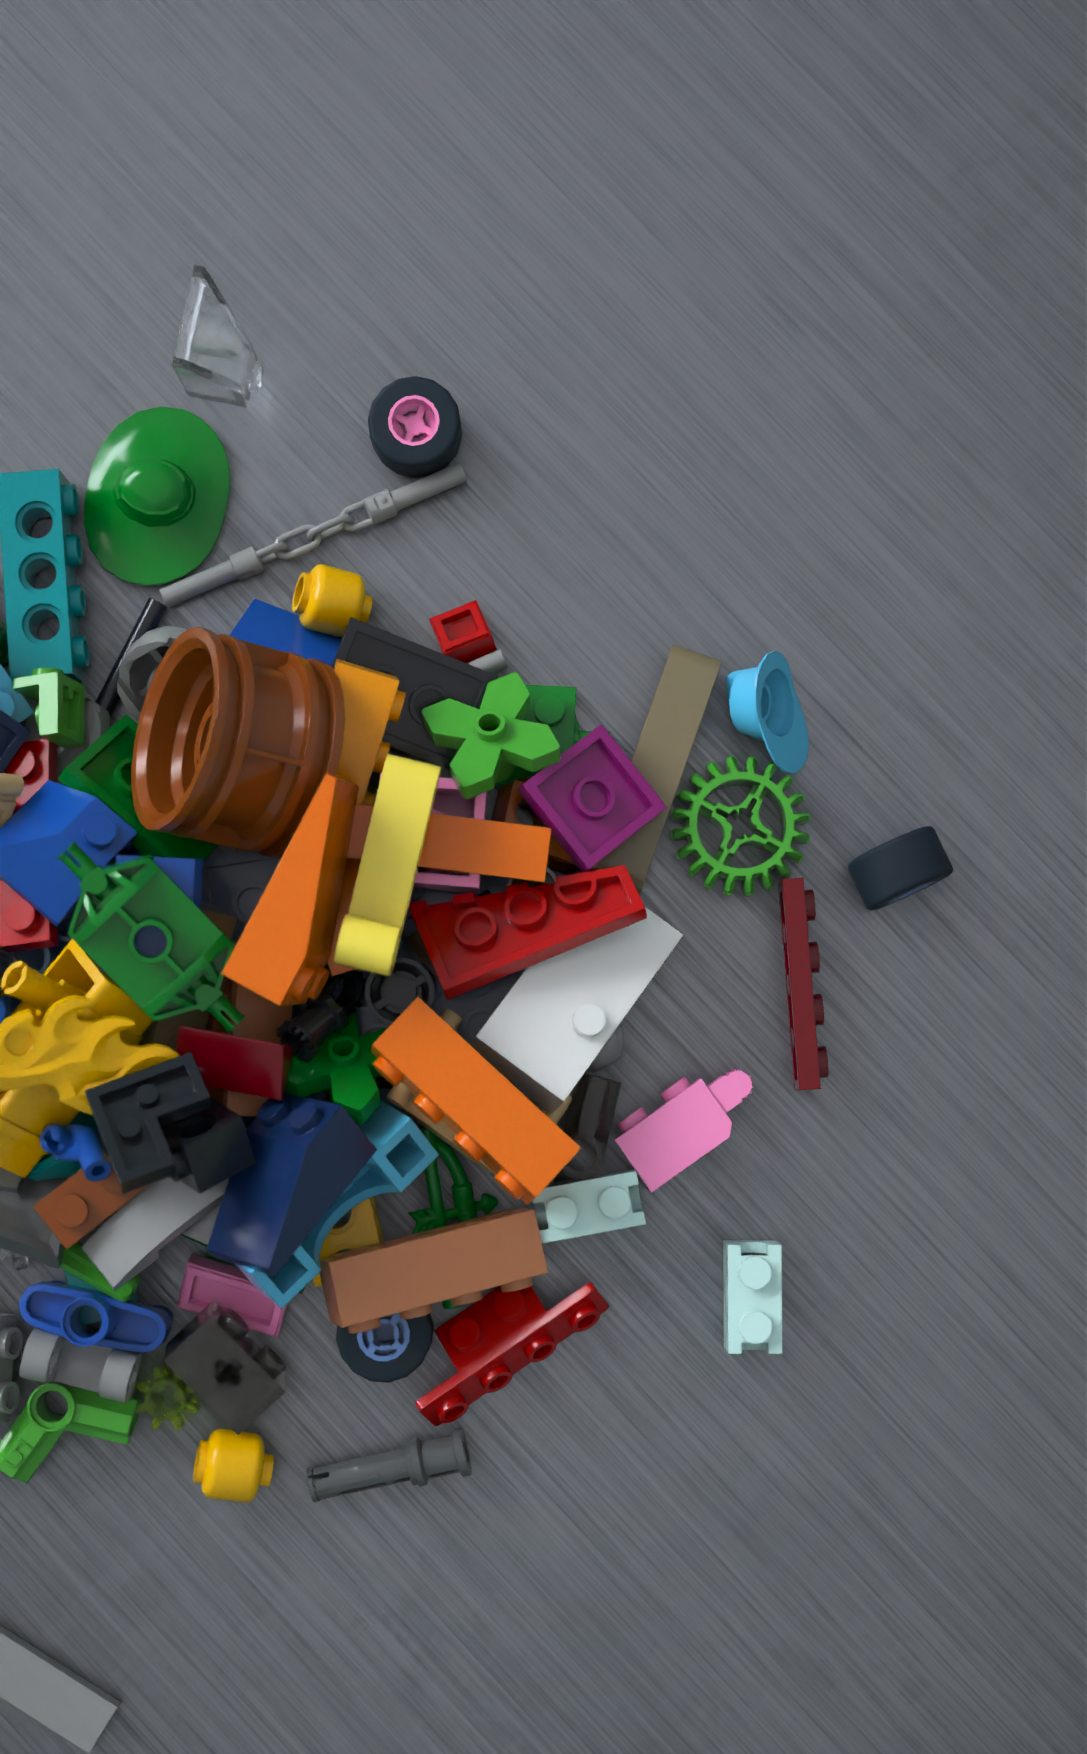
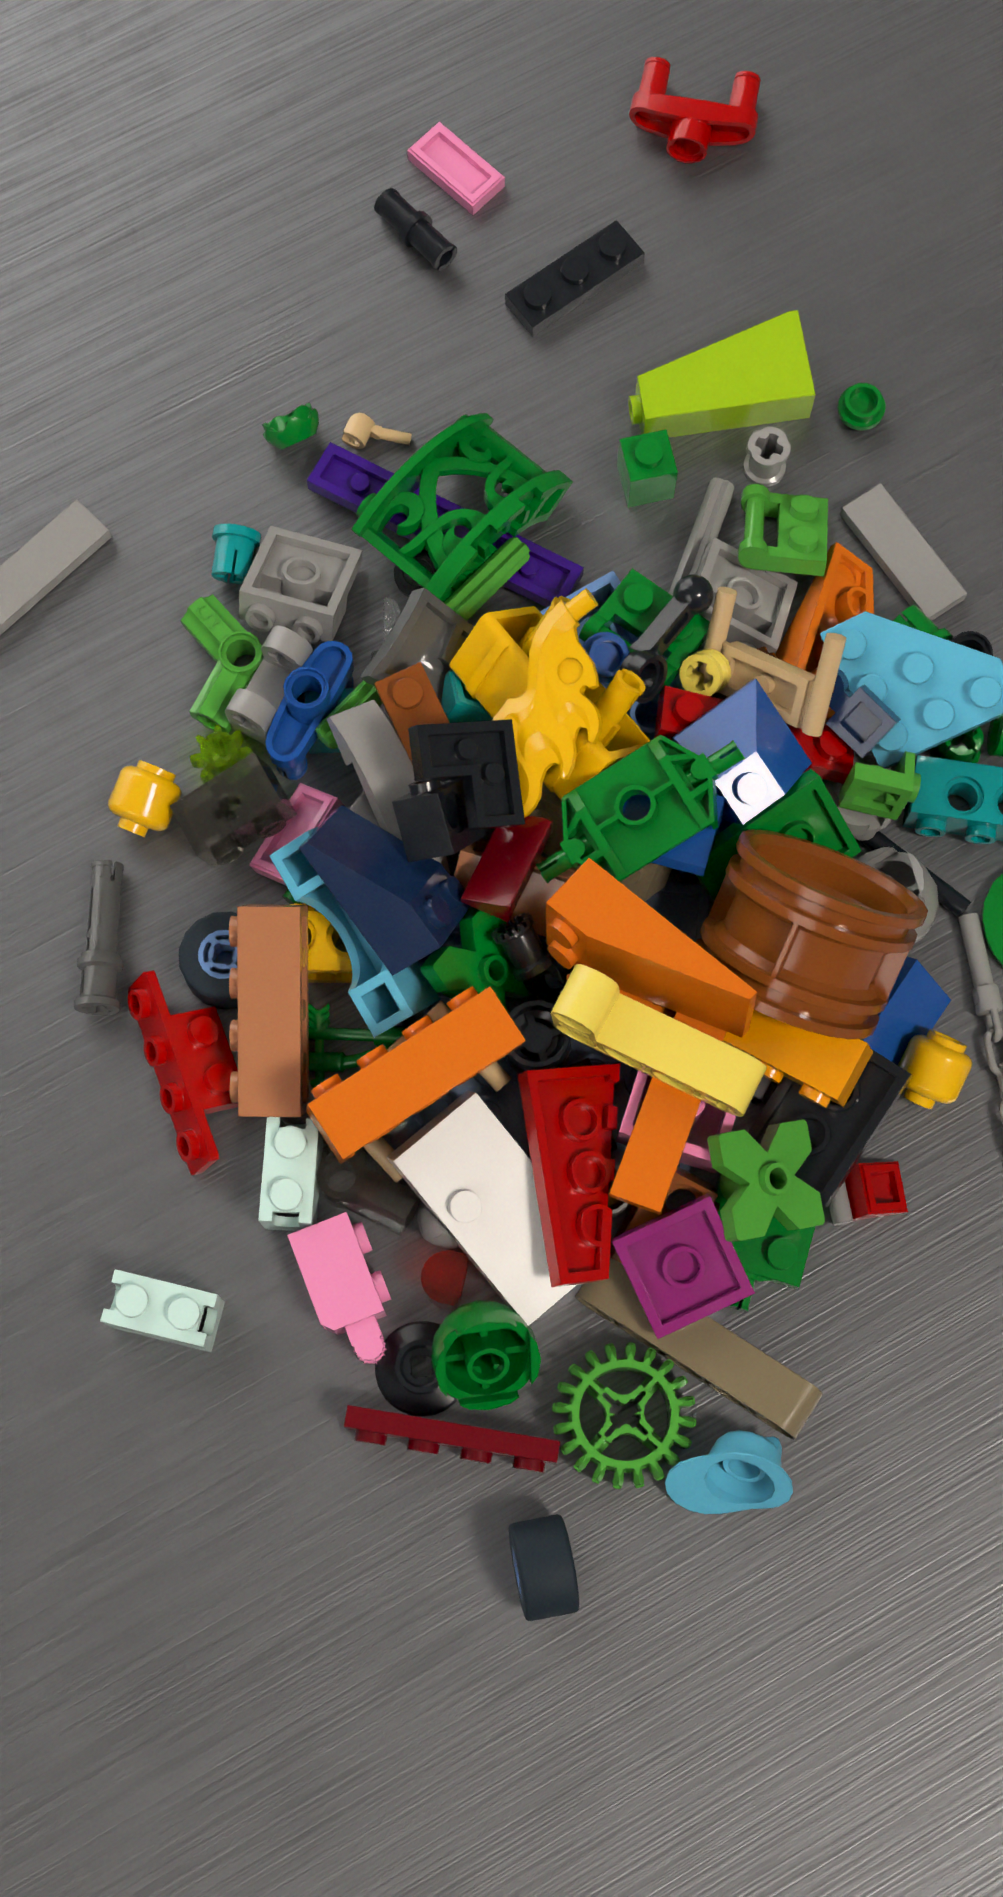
camera: 100 degrees right, 10 degrees down
blue arm [40,1123,112,1182] -> none
none -> black piece [375,1321,458,1417]
none -> clear red brick [421,1250,469,1311]
none -> green cylinder [432,1300,541,1410]

